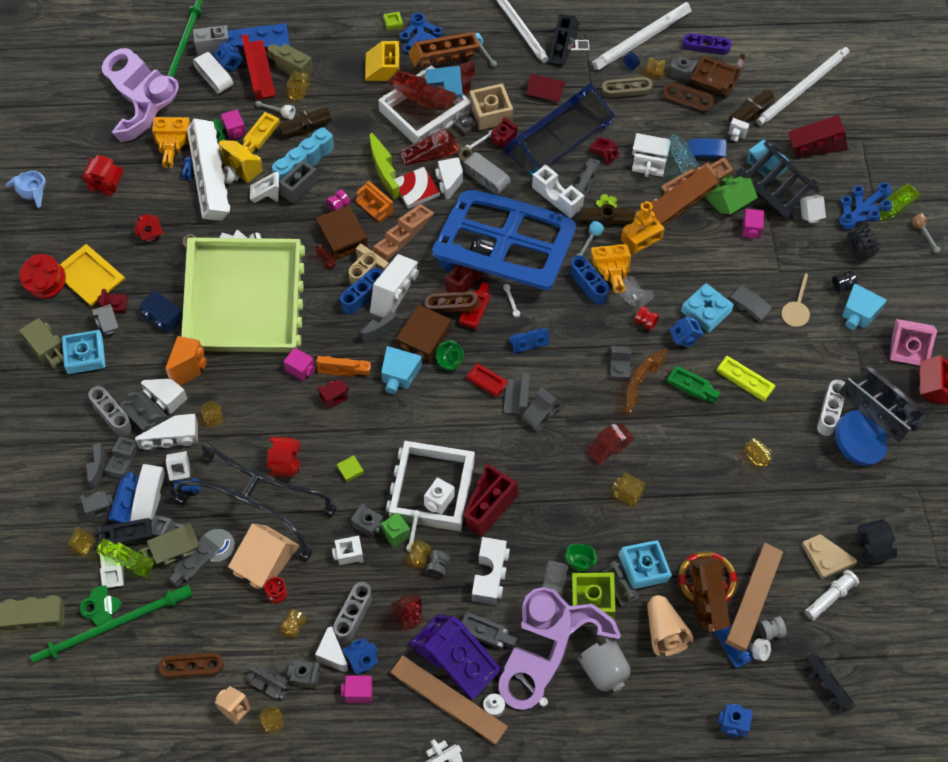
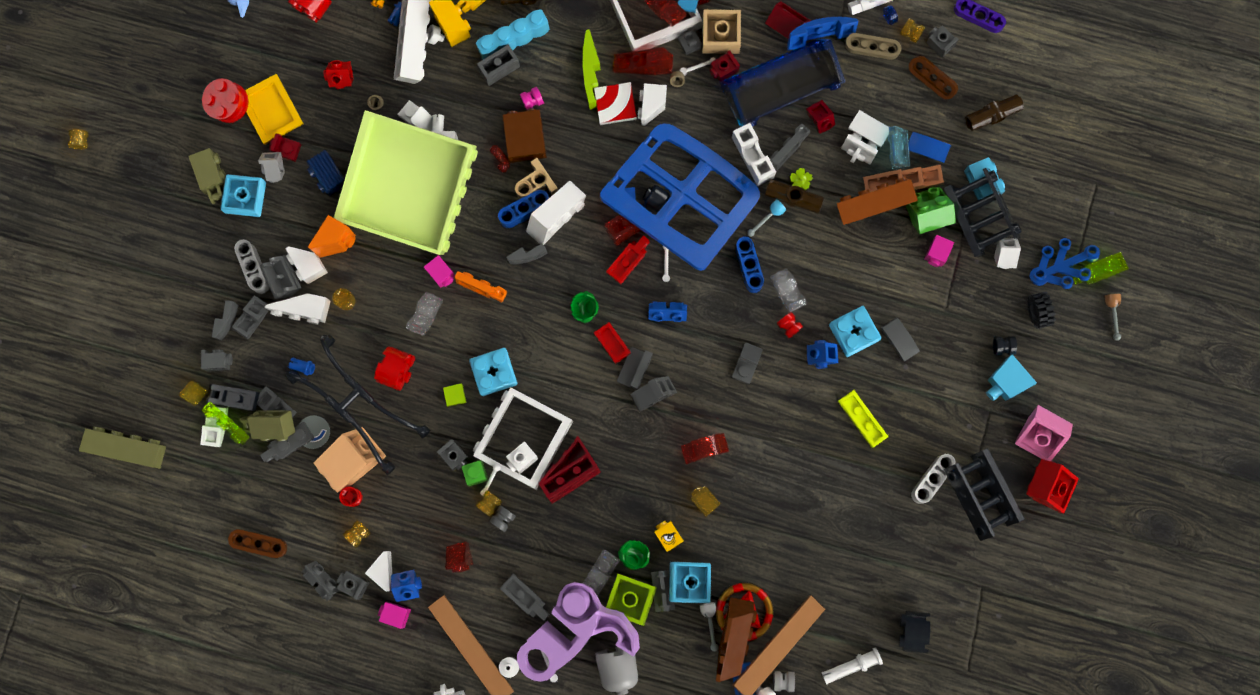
camera: 25 degrees right, 20 degrees up
green bar [30,584,193,663] -> none
green plate [79,585,122,626] -> none
blue hinge [108,471,139,524] -> none
white slope [130,464,165,521] -> none
white brick [166,451,190,481] -> none
light nougat slope [215,686,251,725] -> none
white slope [250,171,279,203] -> none
clear yellow wheel [260,706,284,734] -> none
dark red brick [317,379,349,410] -> none
white brick [332,536,364,565] -> none
light grey beam [333,582,372,643] -> none
orange hinge [355,181,394,223] -> none
nougat slope [372,204,434,261] -> none
medium azure torso [381,346,422,394] -> none
reddish brown brick [396,304,451,363] -> none
dark purple bracket [409,614,501,699] -> none
reddish brown plate [425,291,480,313] -> none
light grey beam [461,152,511,195] -> none
white arch [472,537,510,605] -> none
light orange brick [590,244,631,293] -> none
light orange brick [621,201,665,255] -> none
clear orange slope [625,348,668,415] -> none
light nougat cone [647,596,693,656] -> none
green hinge [666,366,720,404] -> none
reddish brown piece [690,53,745,96] -> none
white tile [728,118,750,142] -> none
clear yellow brick [744,438,773,467] -> none
white piece [756,47,850,126] -> none
tan piece [781,273,810,327] -> none
dark red wedge [788,115,848,158] -> none
tan wing [801,534,857,579] -> none
blue piece [835,410,888,466] -> none
none -> clear slope [406,292,443,336]
none -> medium azure brick [469,348,518,396]
none -> yellow brick [654,521,683,552]
none -> hinge [700,602,718,651]
none -> blue slope [787,17,858,50]

